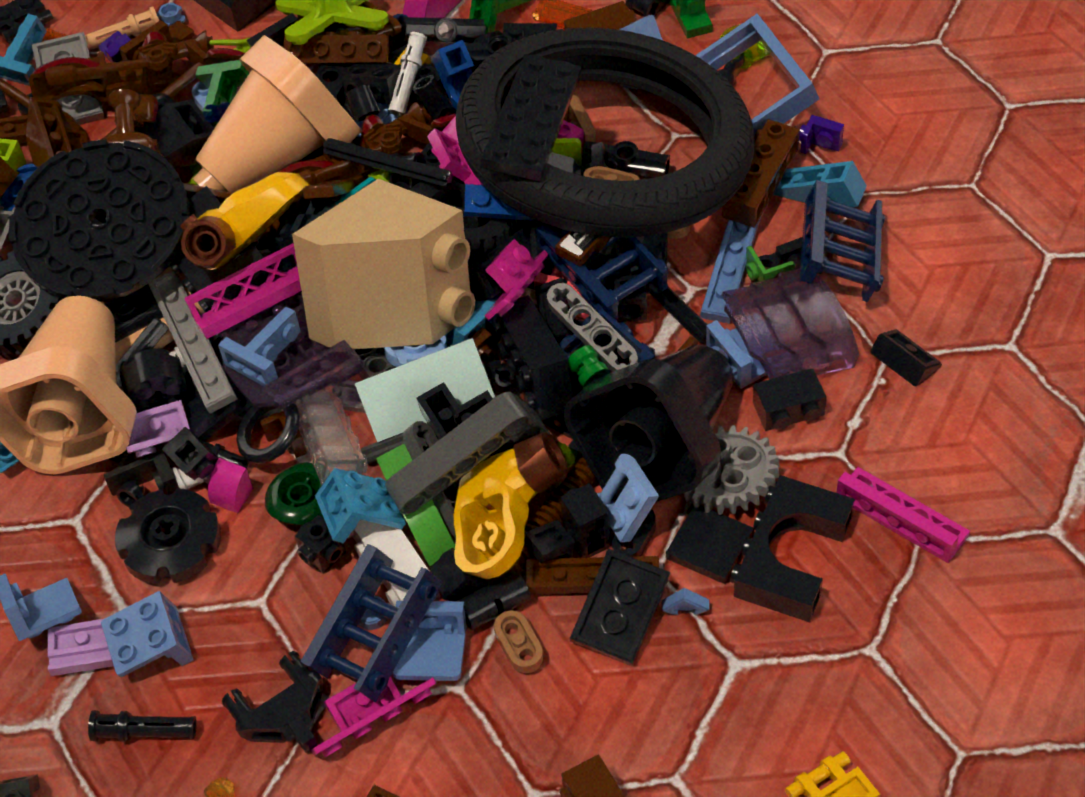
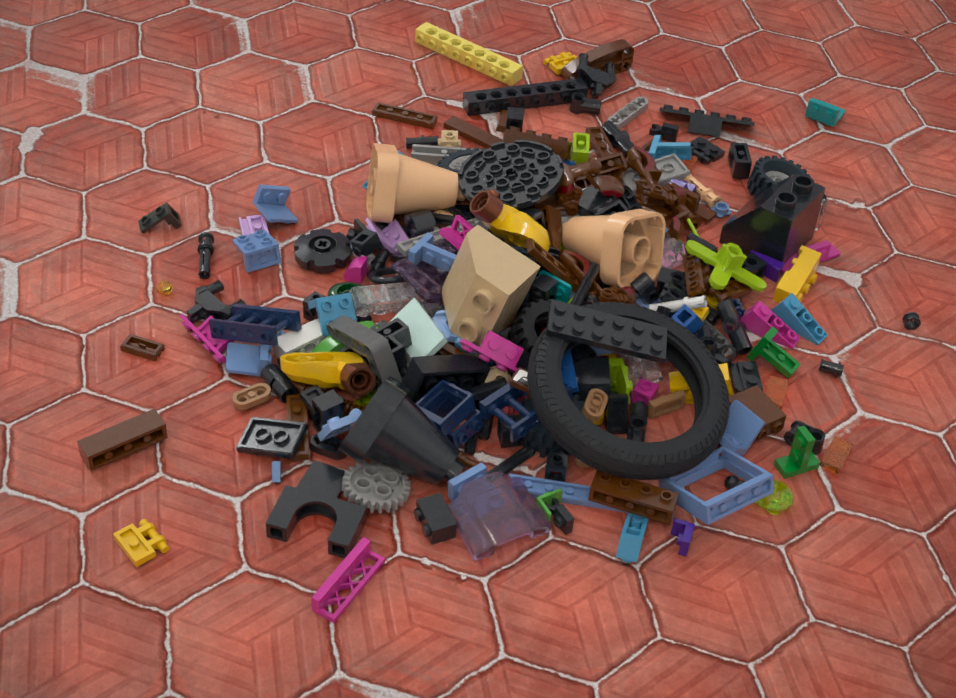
camera: 75 degrees right, 10 degrees down
light grey beam [547,283,638,372] -> none
green wheel [568,345,611,388] -> none
dark blue fence [800,180,885,302] -> none
black slope [871,329,942,386] -> none
none -> black brick [544,450,569,482]

